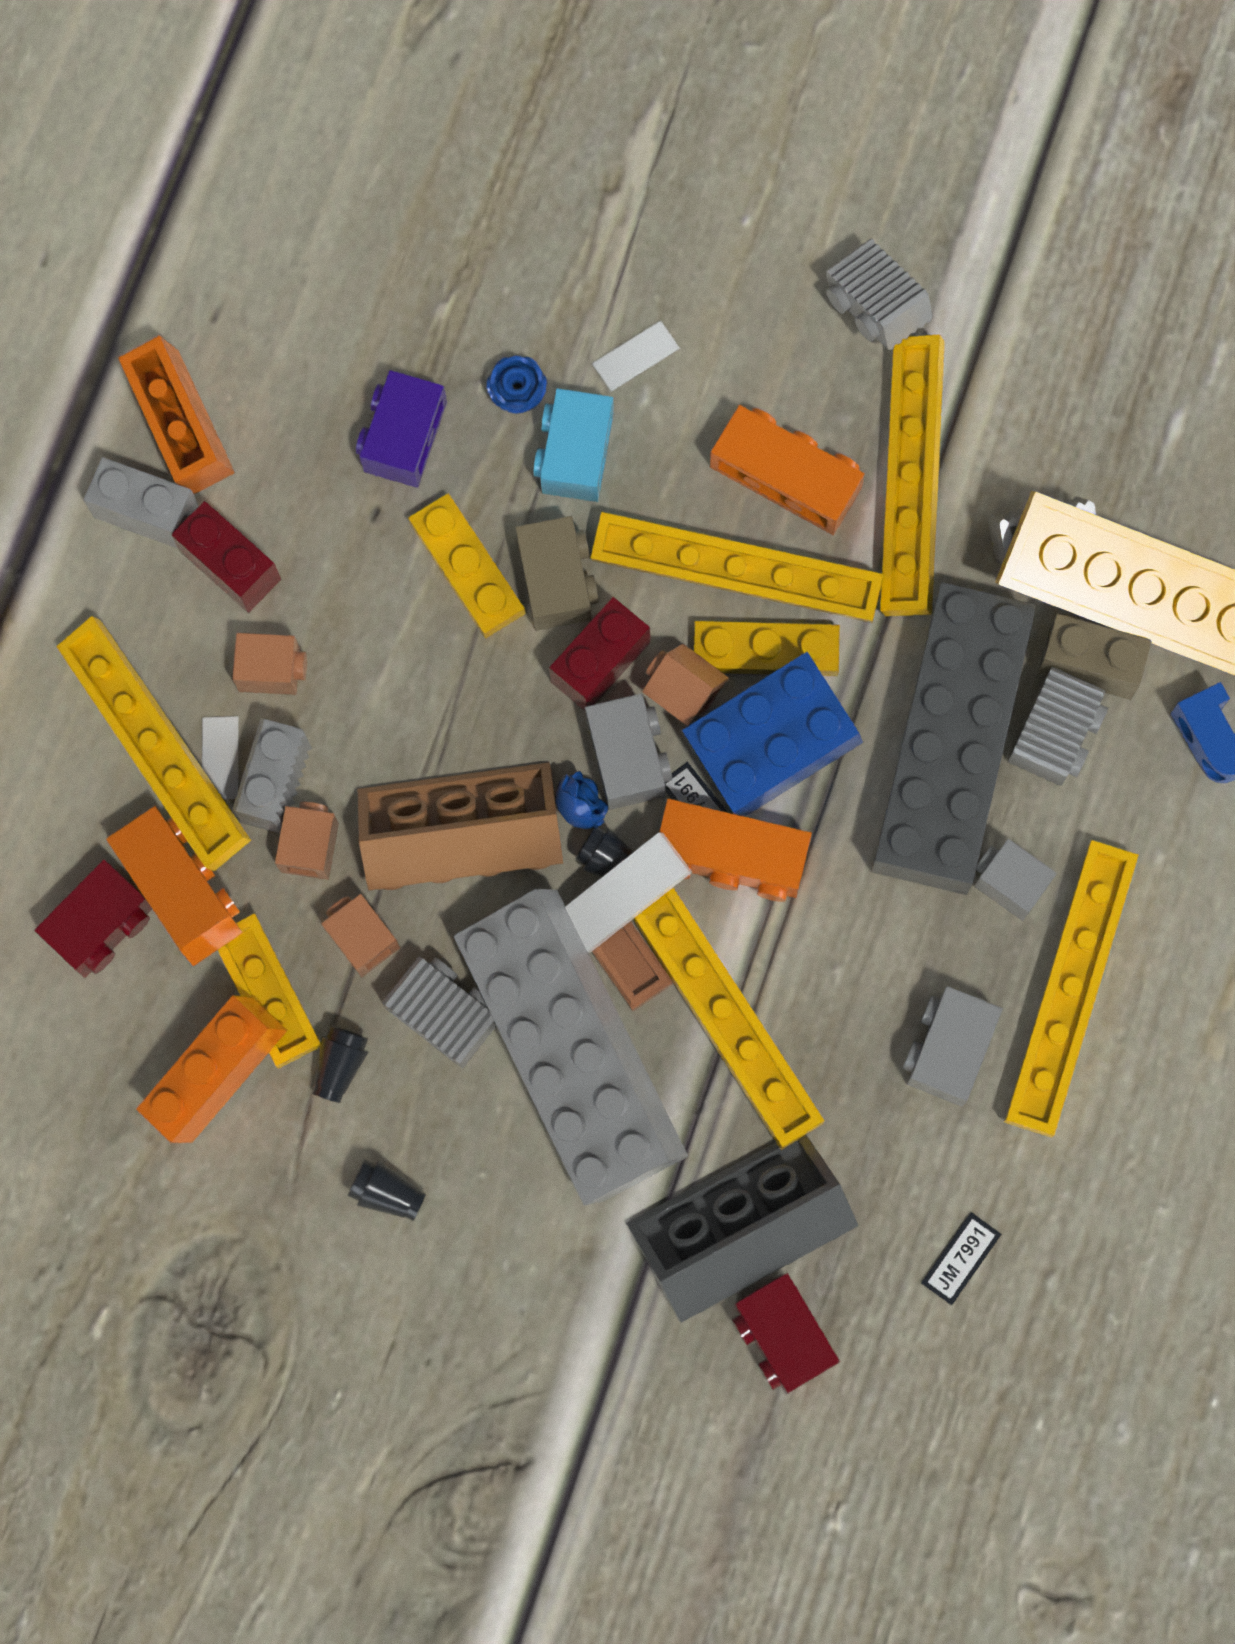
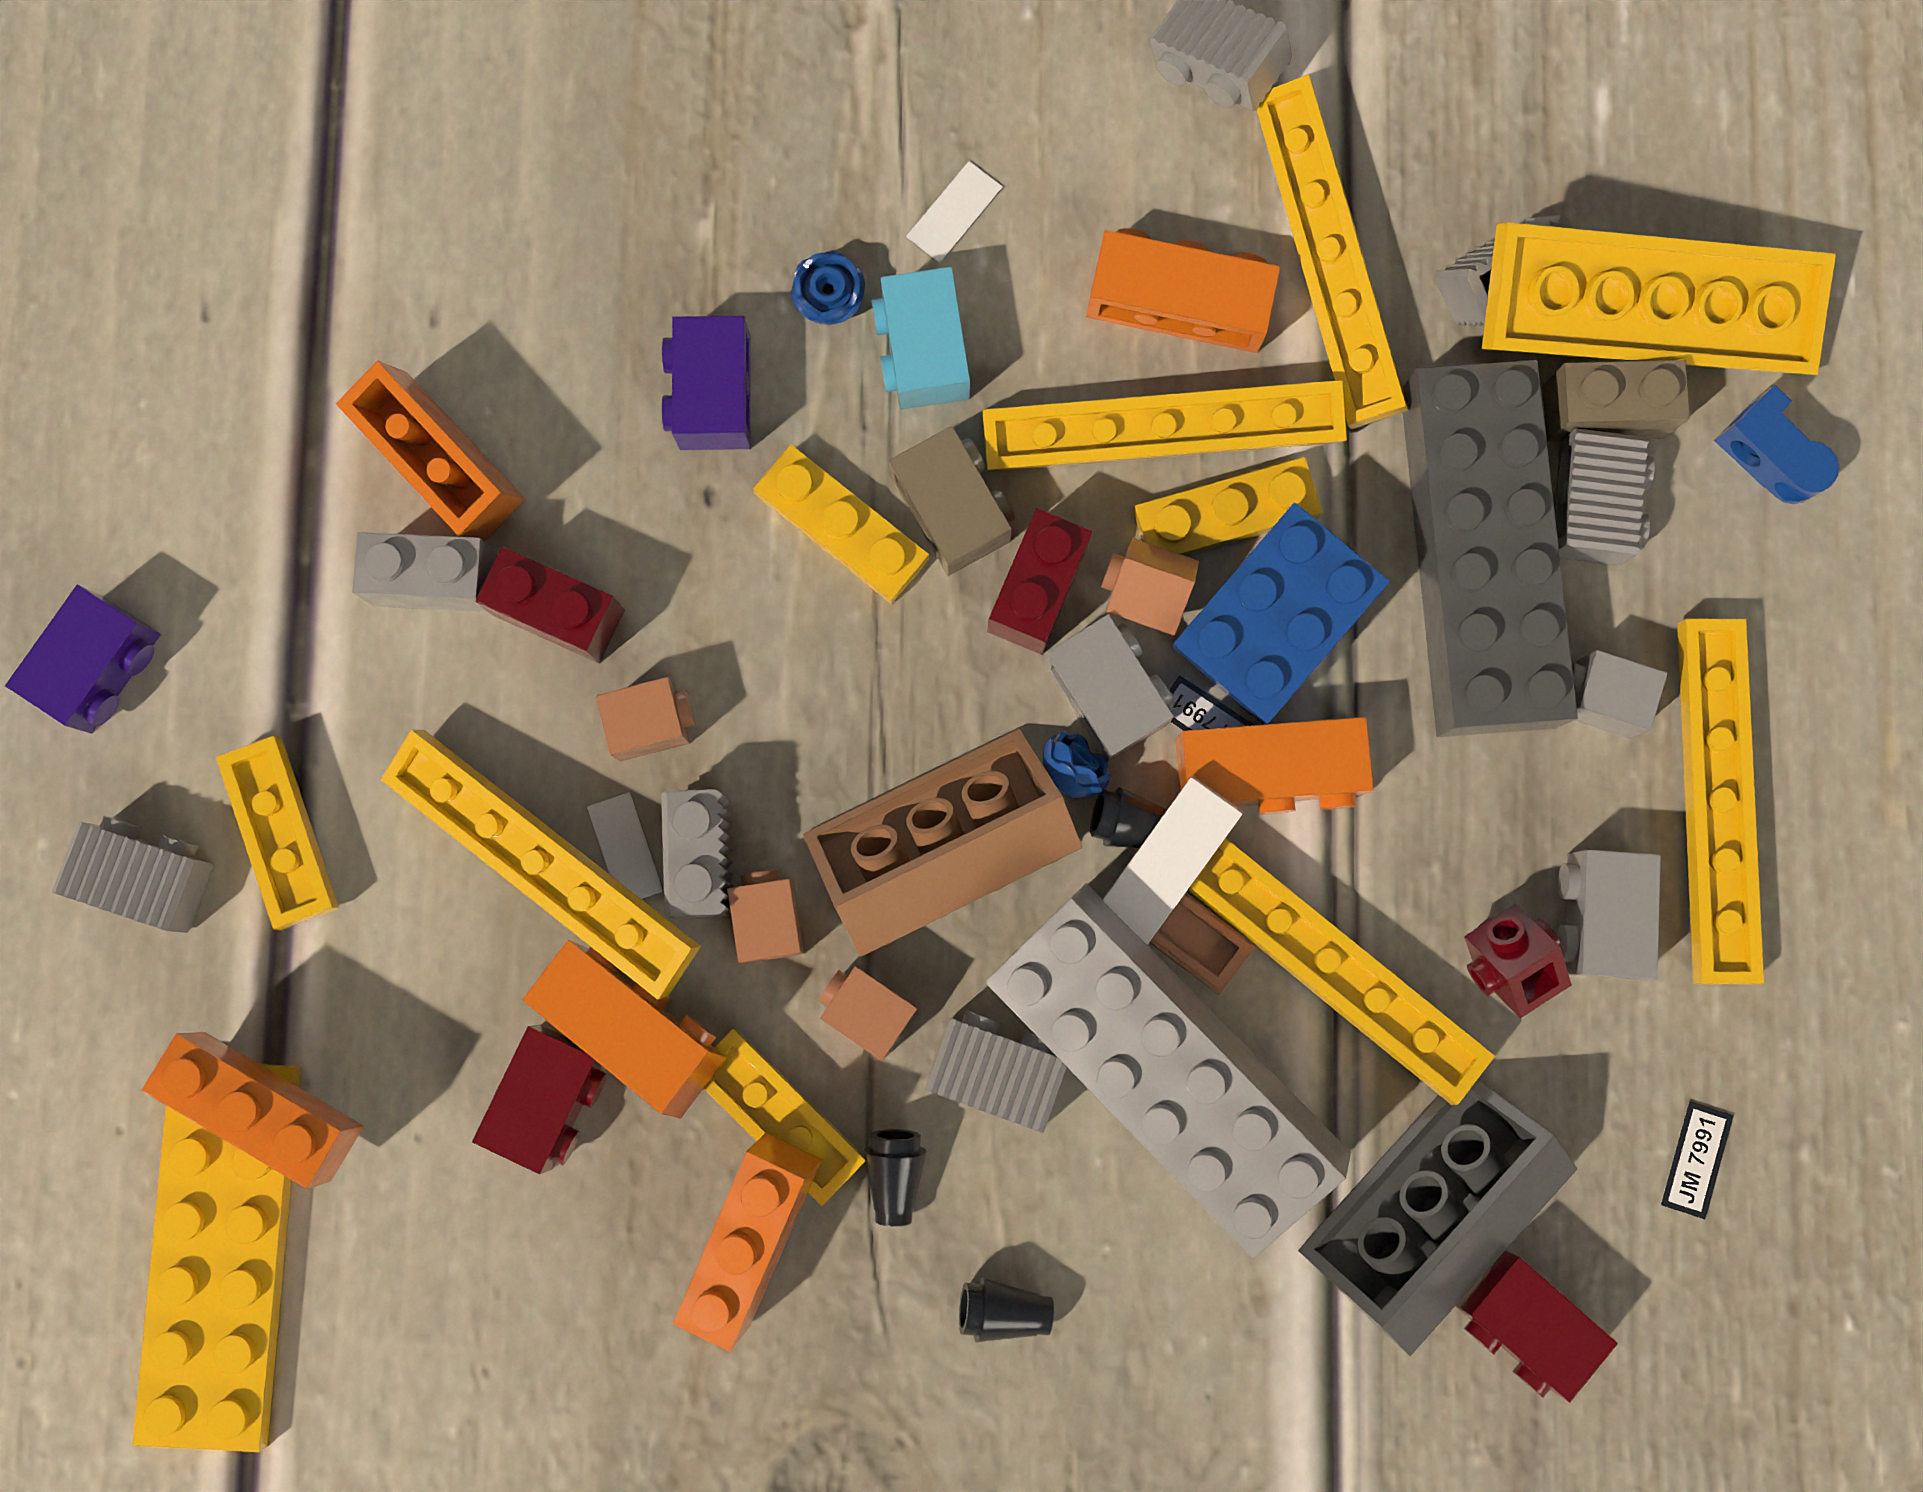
camera: 25 degrees left, 5 degrees up
none -> dark red brick [1464,904,1572,1019]

